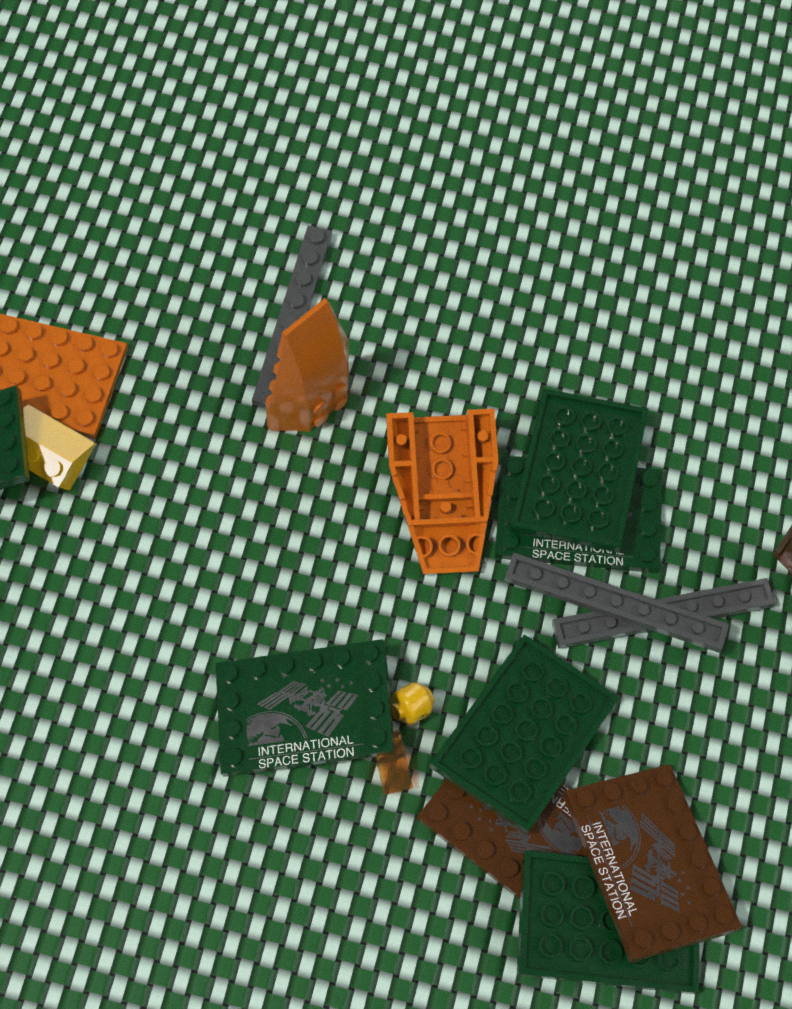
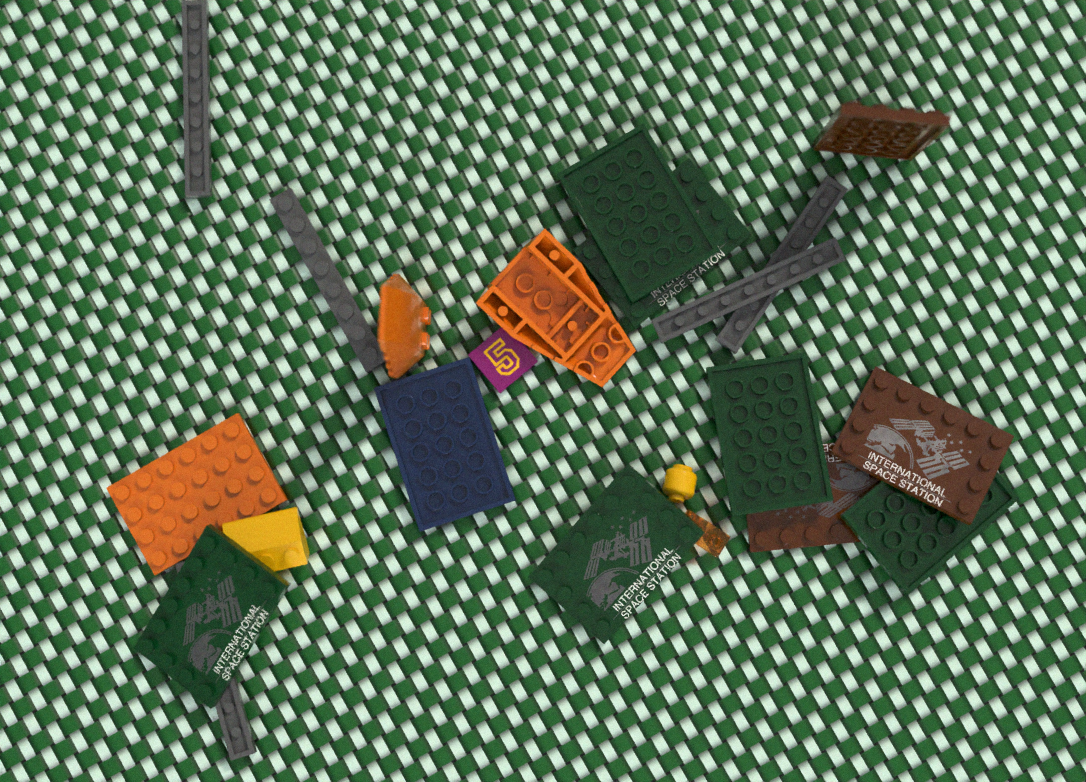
camera: 35 degrees left, 20 degrees up
none -> dark grey plate [182,0,212,198]
none -> dark blue plate [374,357,516,532]
none -> magenta tile [468,327,538,393]

